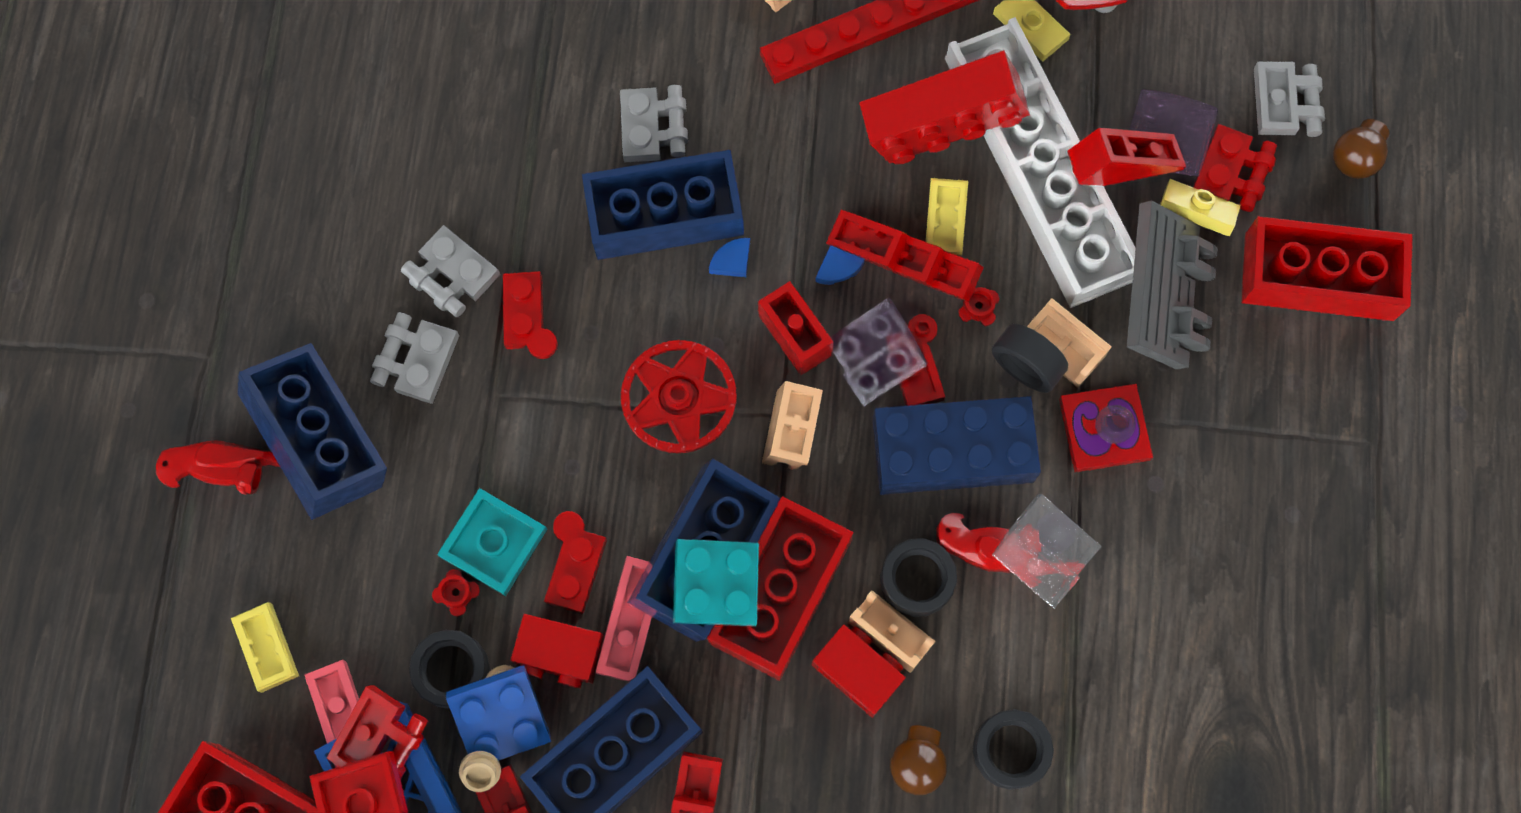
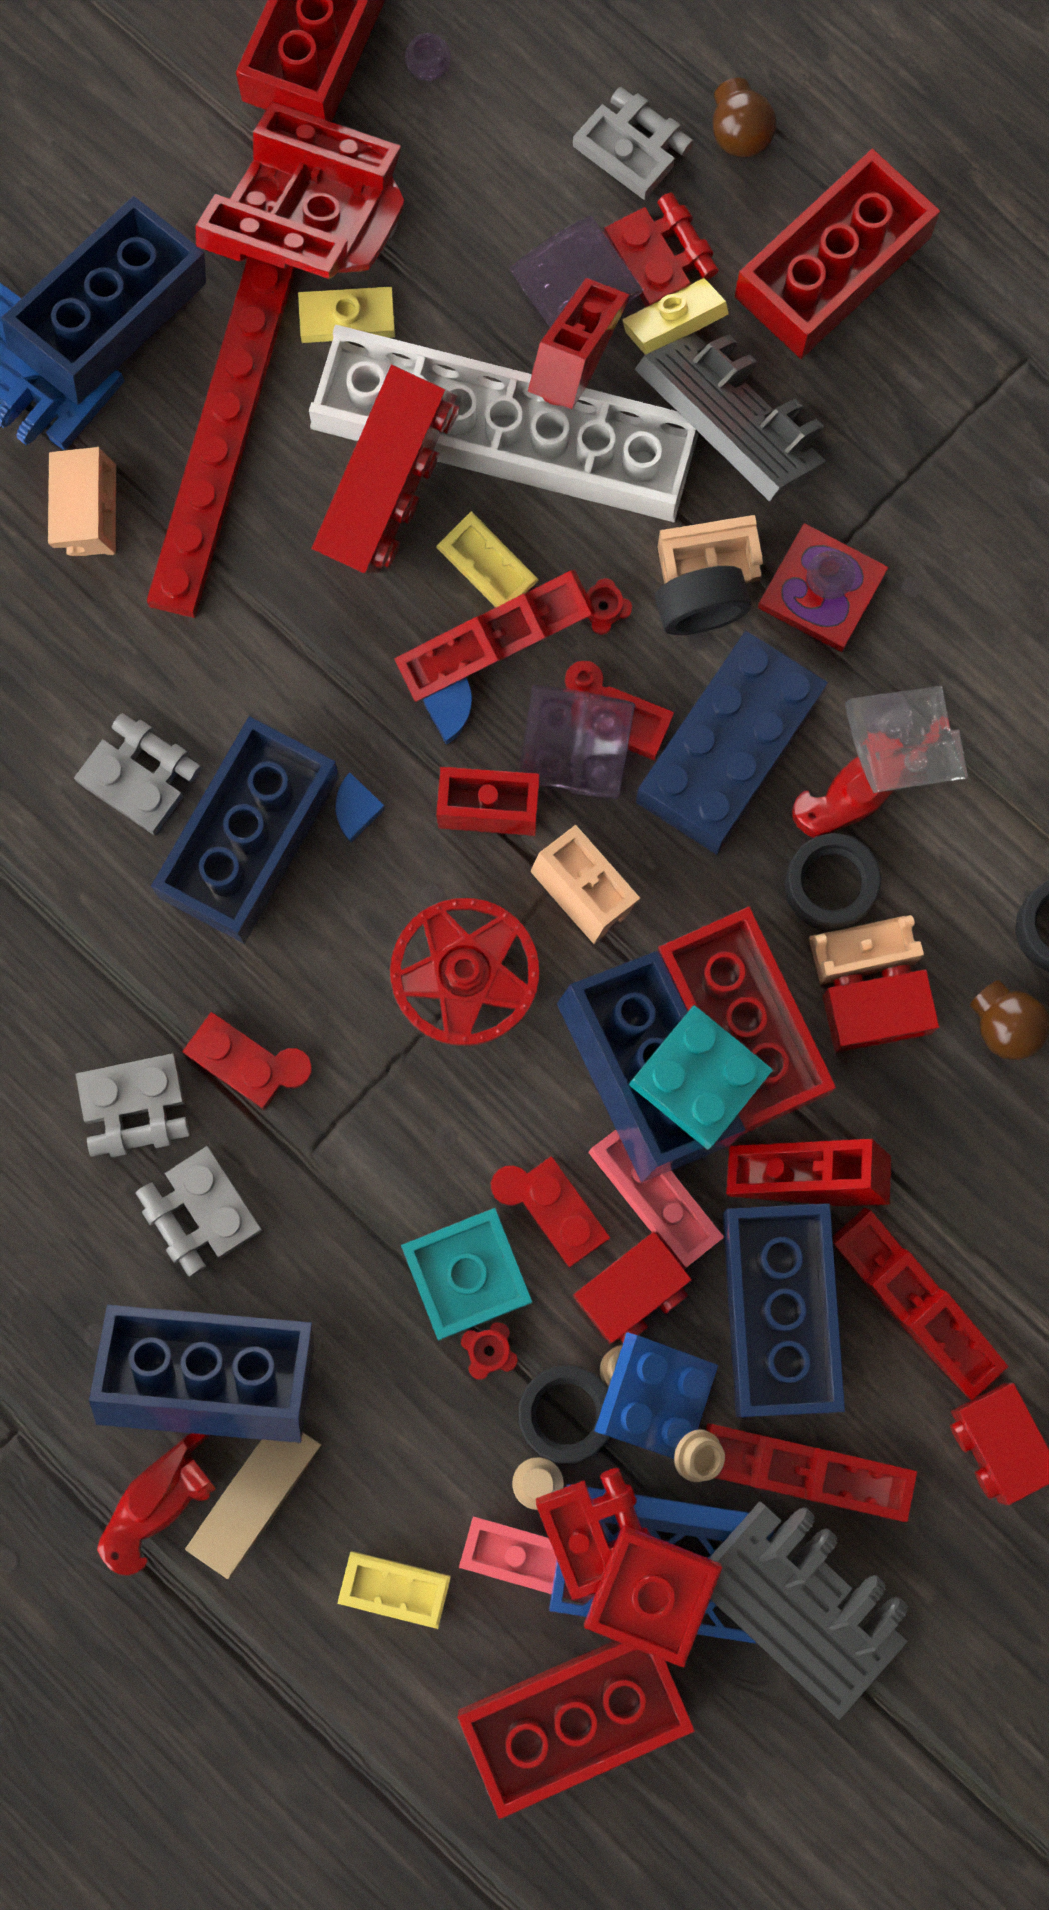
camera: 55 degrees left, 5 degrees up
none -> tan slope [185,1432,321,1579]
none -> tan plate [512,1457,564,1510]
none -> red slope [726,1139,891,1206]

